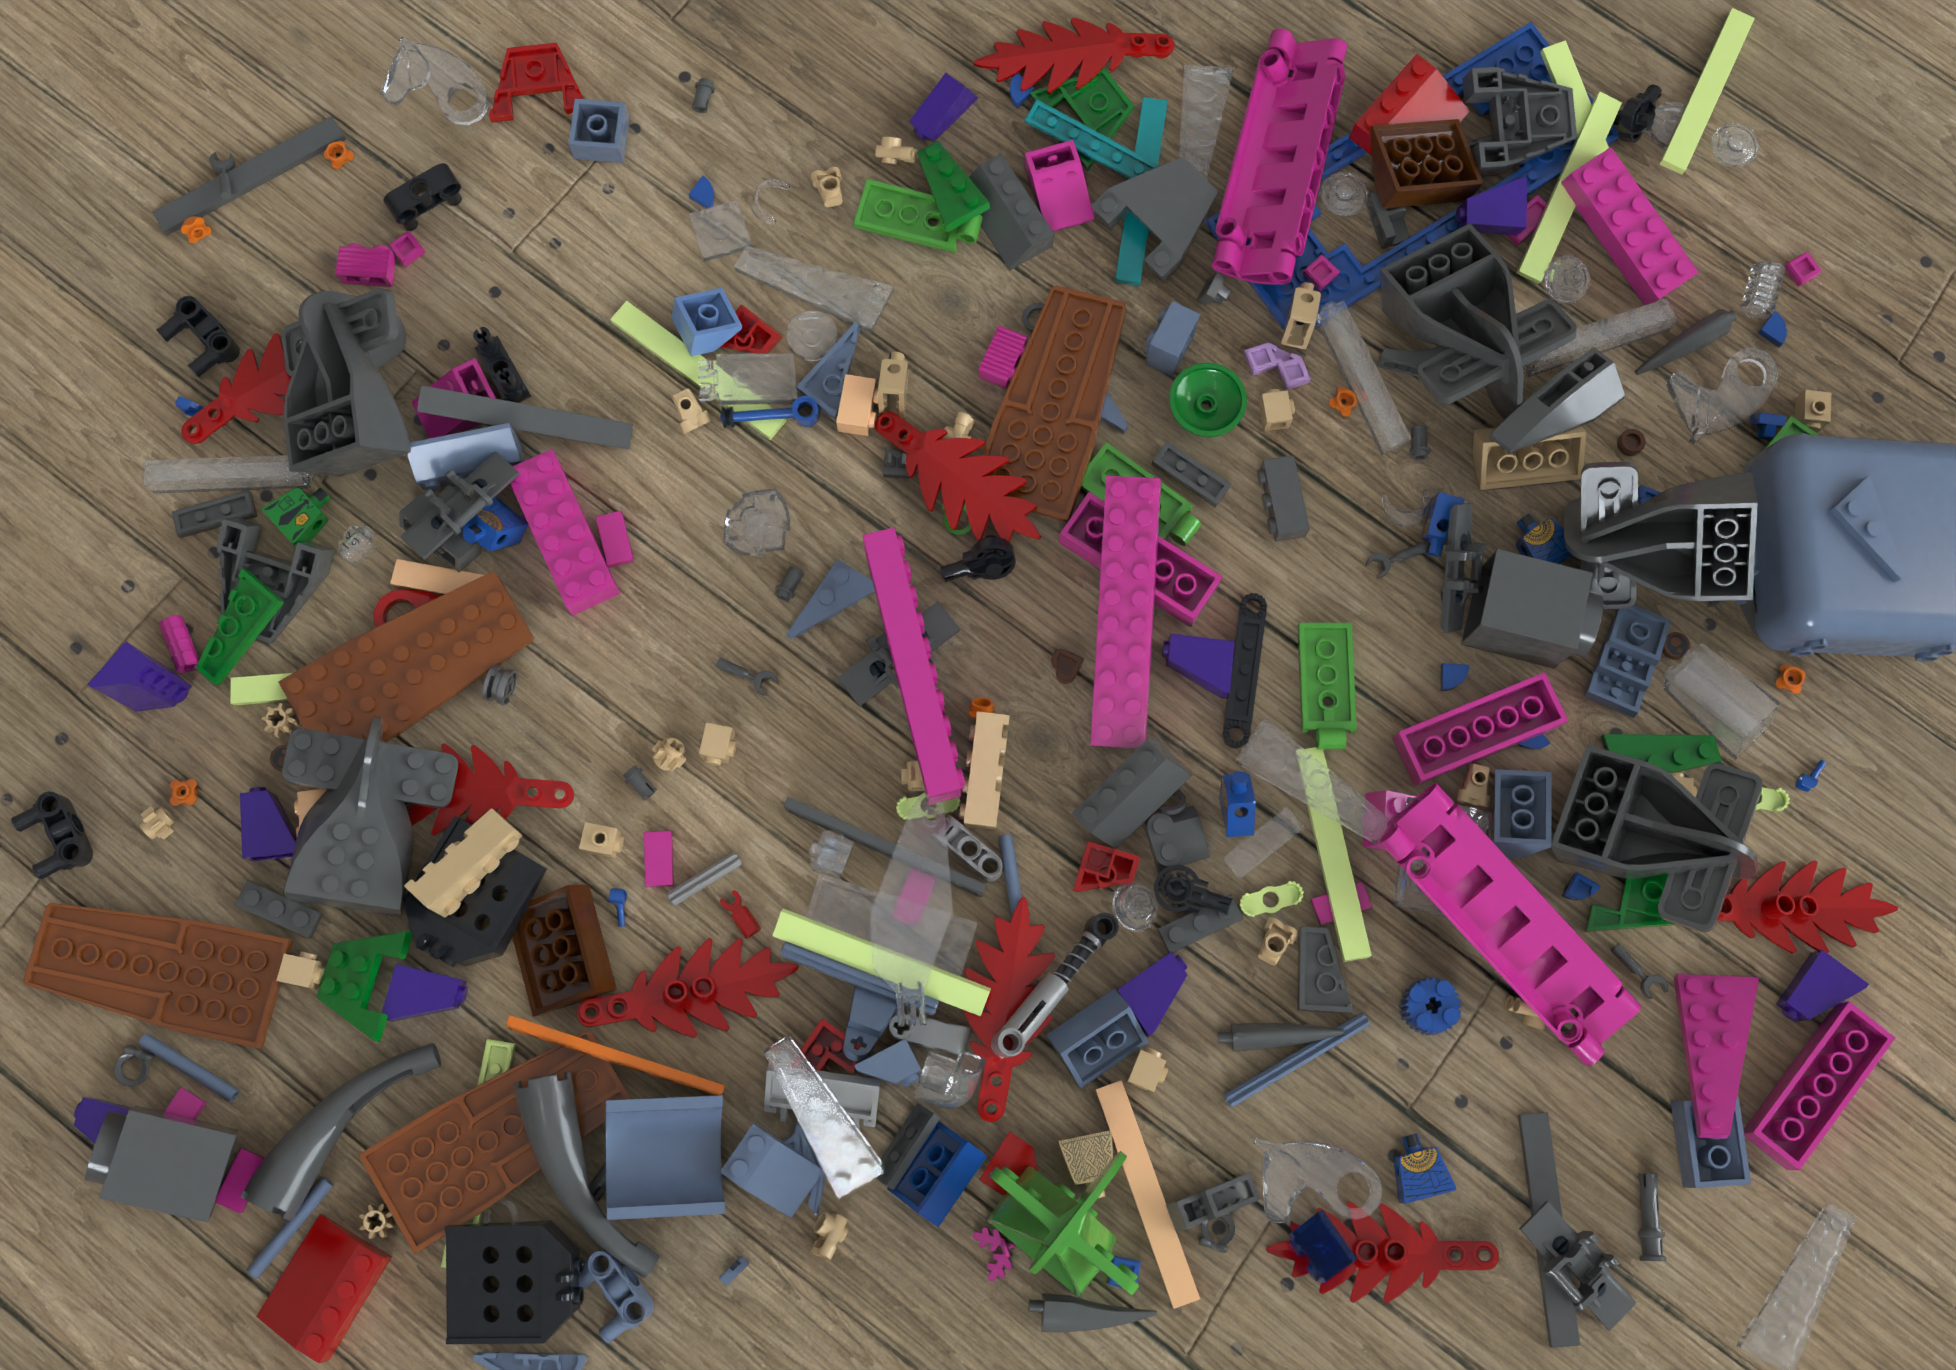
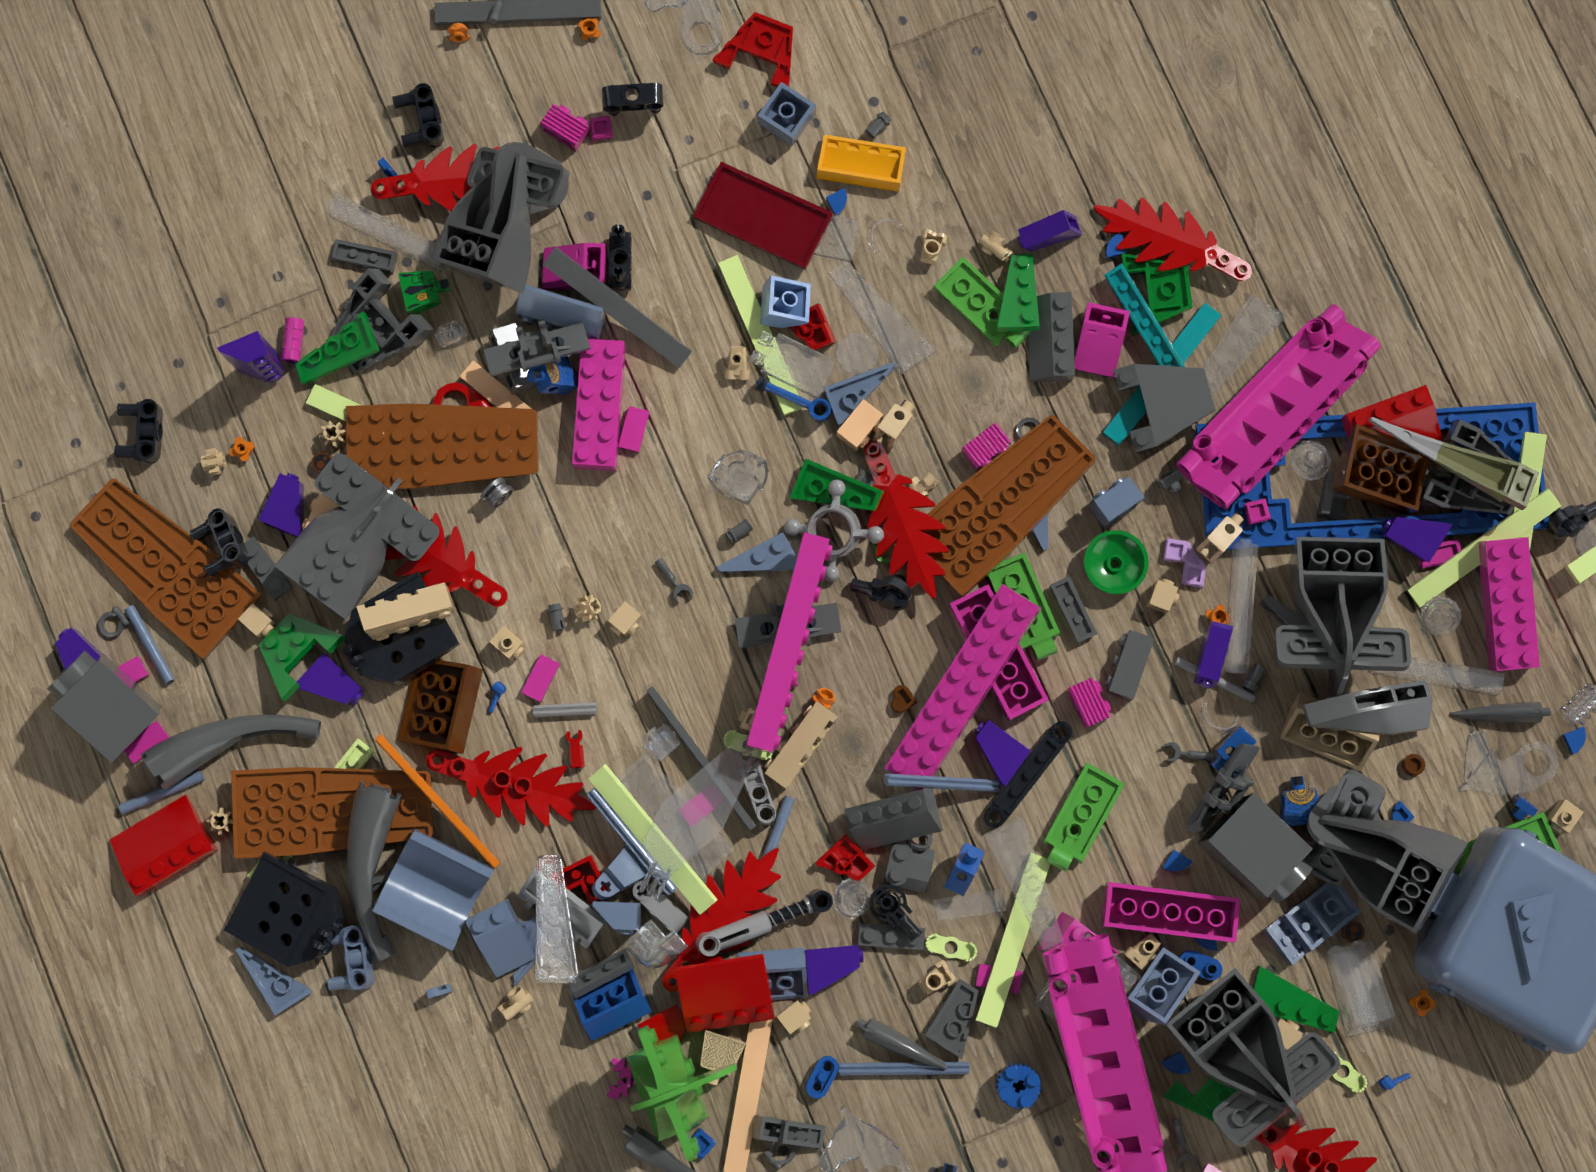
camera: 30 degrees right, 5 degrees up
none -> black piece [190,508,249,577]
none -> red slope [675,954,775,1033]
none -> dark red tile [693,162,834,270]
none -> light grey piece [784,480,884,582]
none -> green wing [790,459,884,511]
none -> blue plate [806,1056,839,1099]
none -> light orange slope [816,134,906,192]
none -> sand blue axle [884,774,1001,792]
none -> dark pink brick [1067,677,1112,729]
none -> light grey bar [1174,657,1256,703]
none -> blue plate [1179,950,1222,980]
none -> dark purple slope [1193,621,1234,688]
none -> olive plate [1369,417,1539,510]

